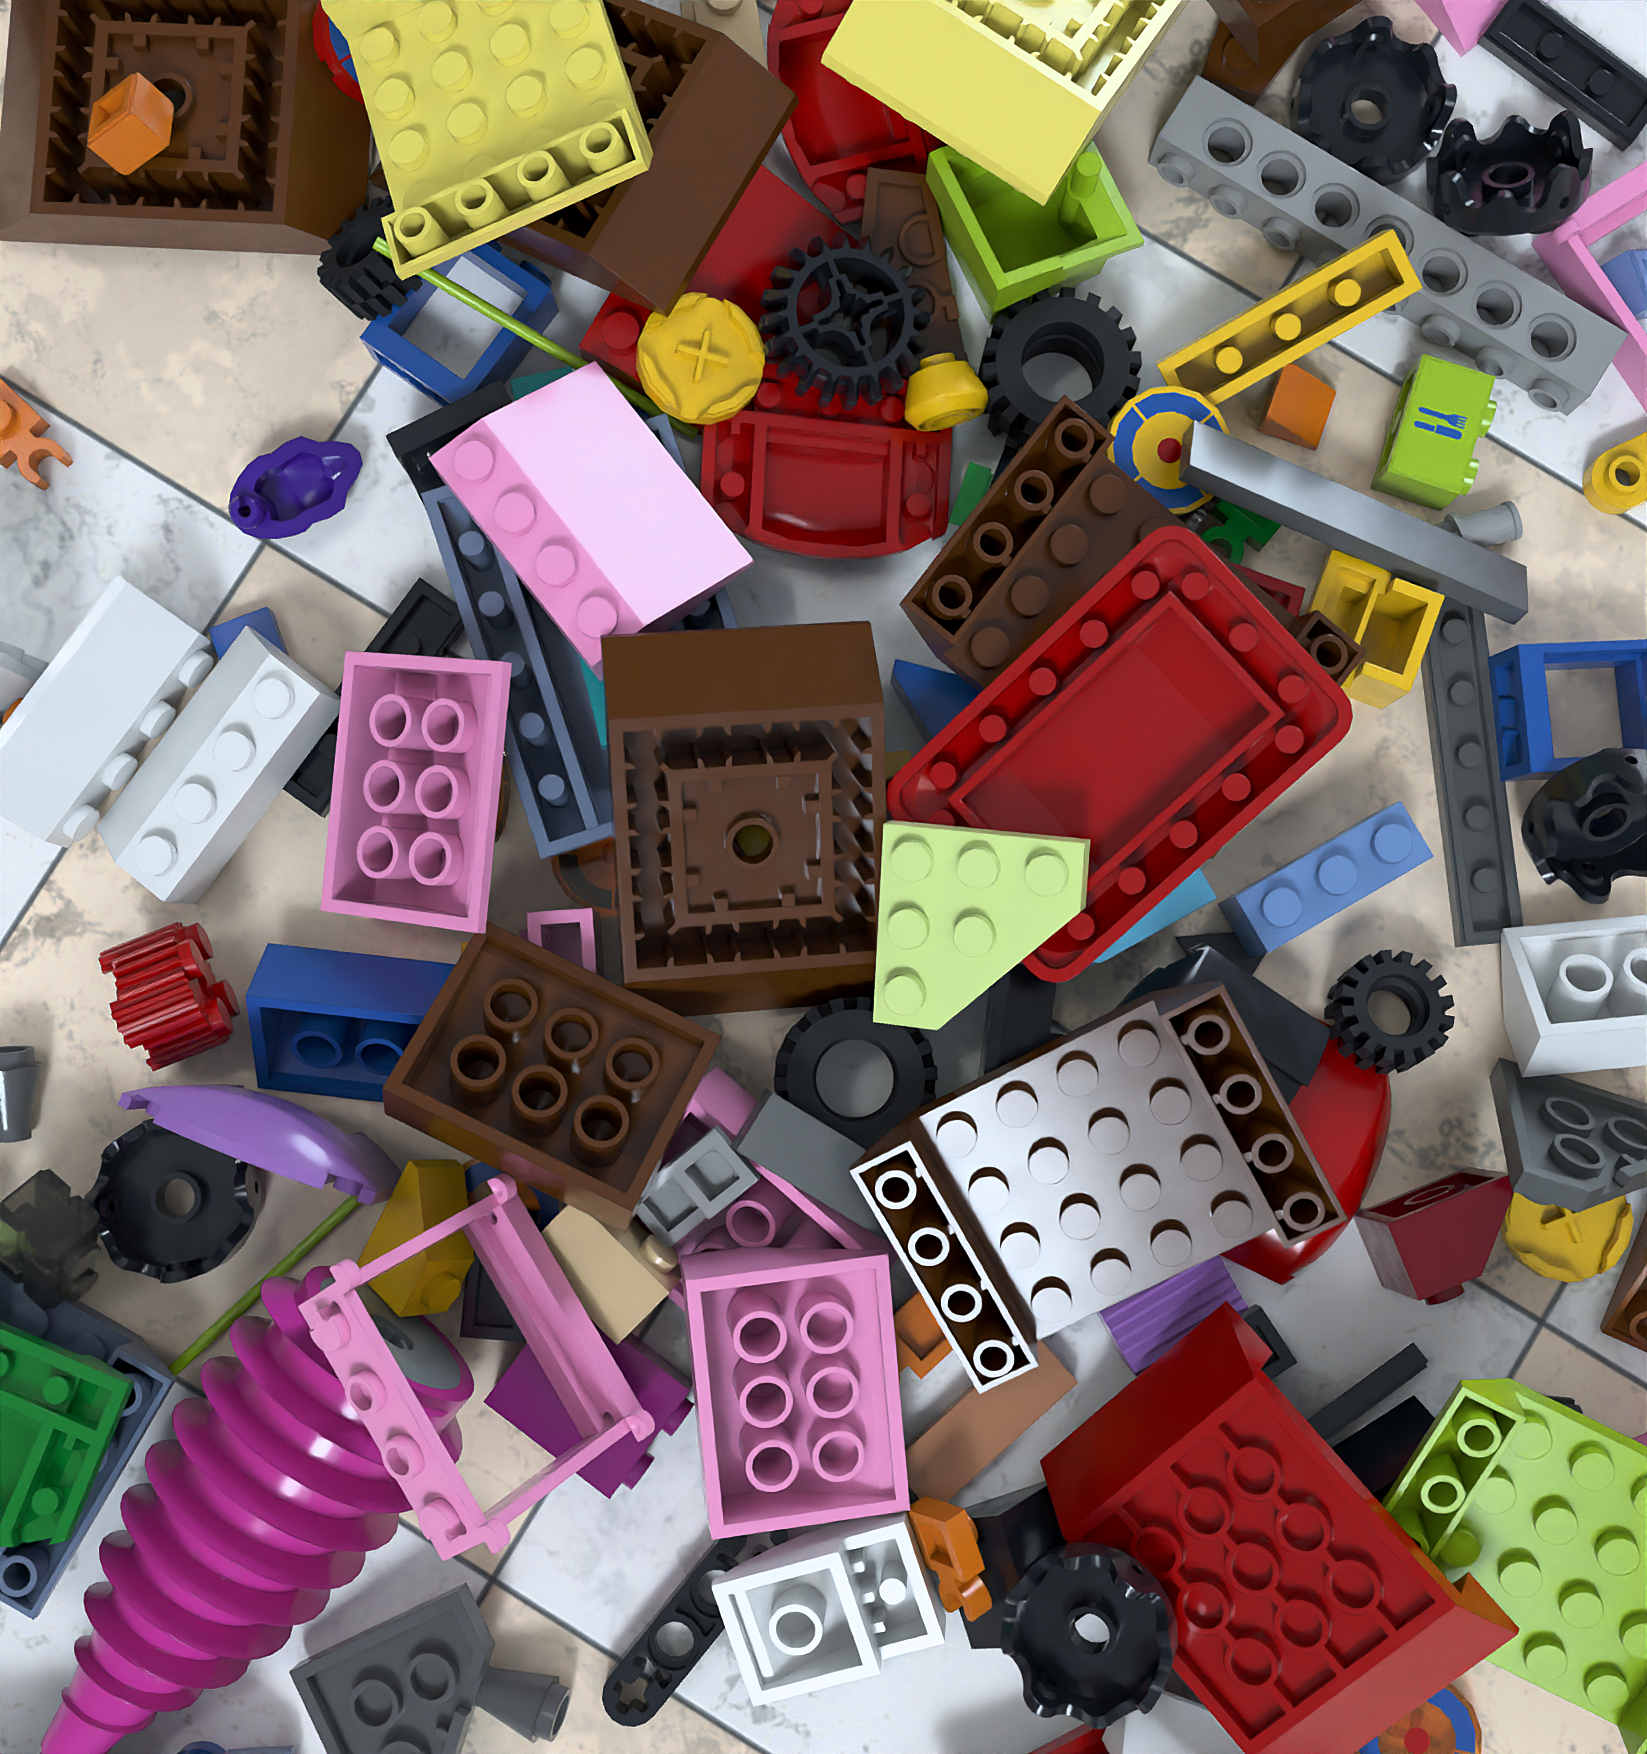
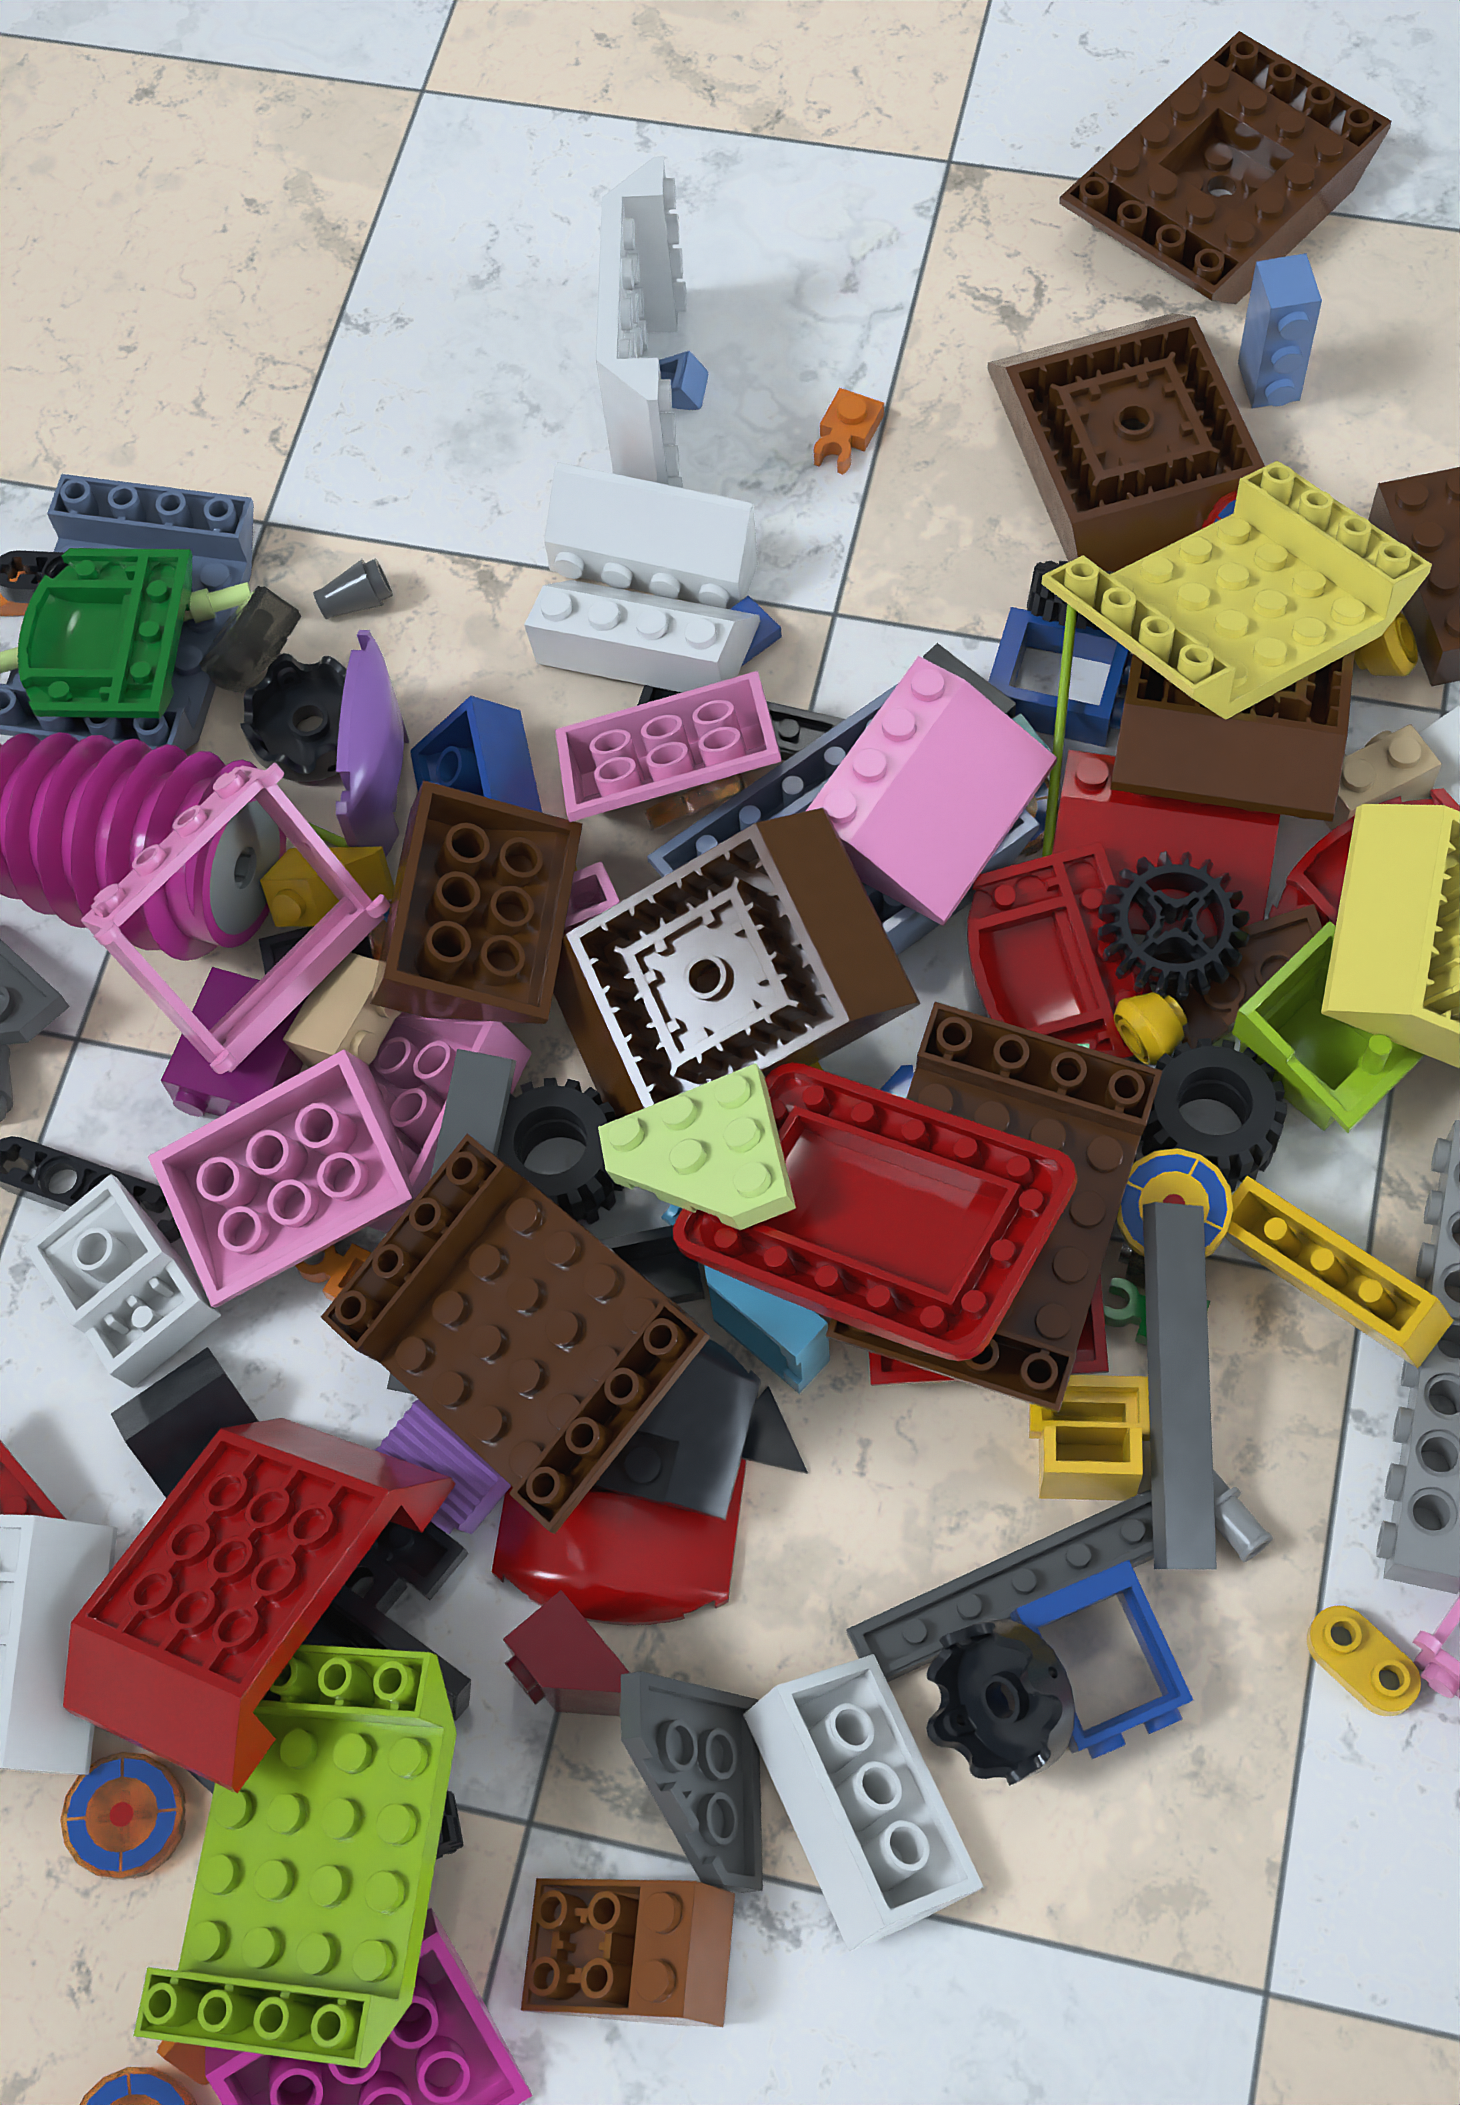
camera: 80 degrees right, 20 degrees down
orange slope [87,72,174,175] -> none
red brick [98,922,240,1072] -> none
dark purple arm [228,436,363,539] -> none
yellow tile [636,292,765,425] -> none
light grey slope [636,1125,761,1248] -> none
nougat tile [905,1339,1078,1503] -> none
orange plate [906,1496,992,1622] -> none
black plate [1000,1542,1178,1729] -> none
medium blue brick [1218,801,1434,958] -> none
orange slope [1257,363,1337,451] -> none
black tyre [1324,949,1455,1075] -> none
lime brick [1370,354,1497,511] -> none
yellow tile [1500,1192,1634,1283] -> none

